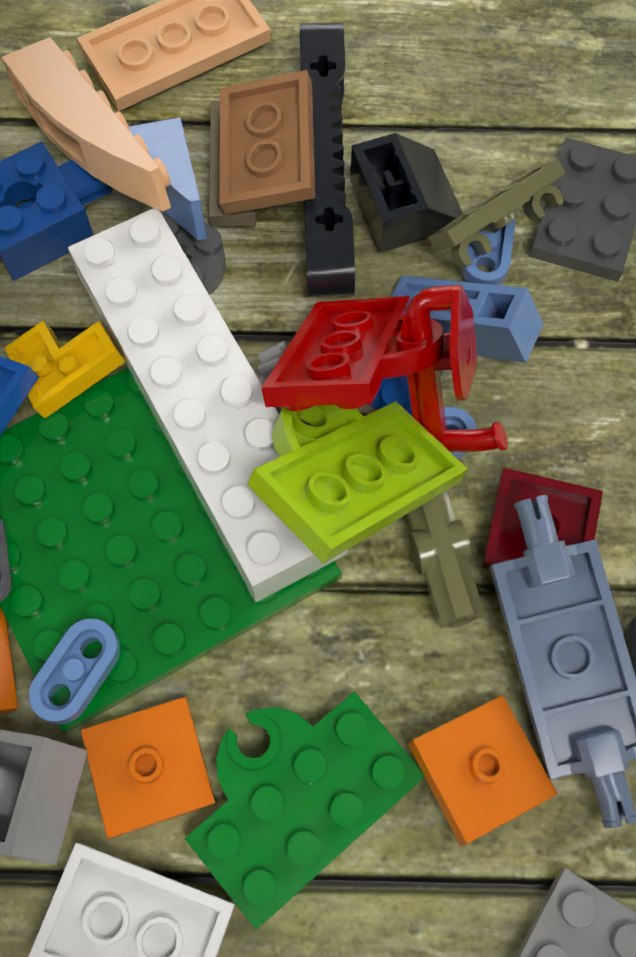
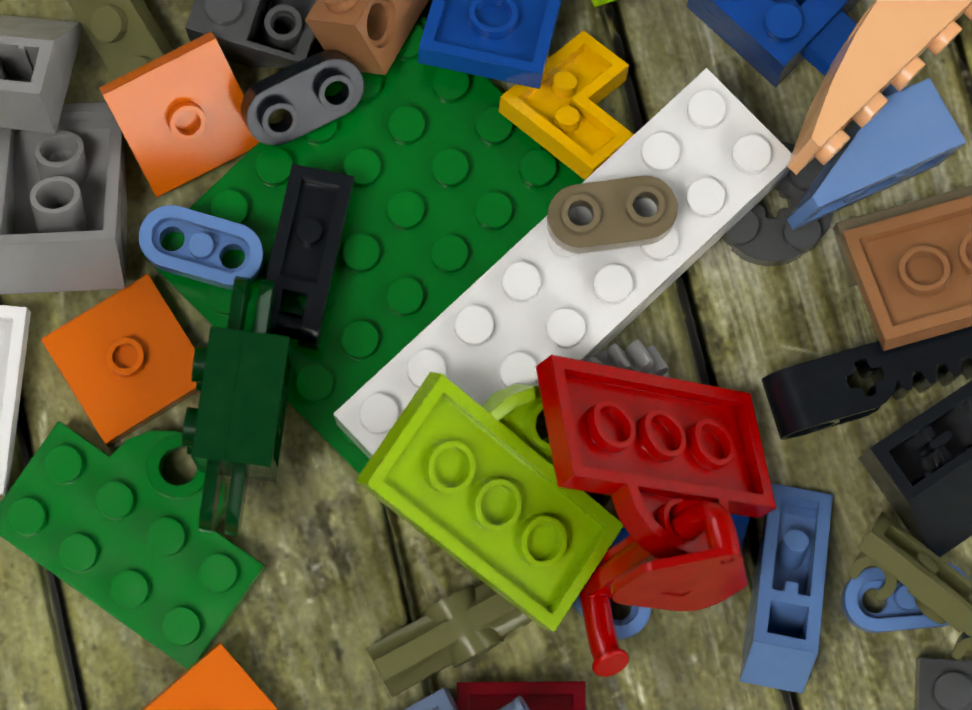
camera: 75 degrees right, 10 degrees up
none -> dark green brick [182,276,294,536]
none -> black plate [266,164,355,350]
none -> dark tan plate [547,176,678,253]

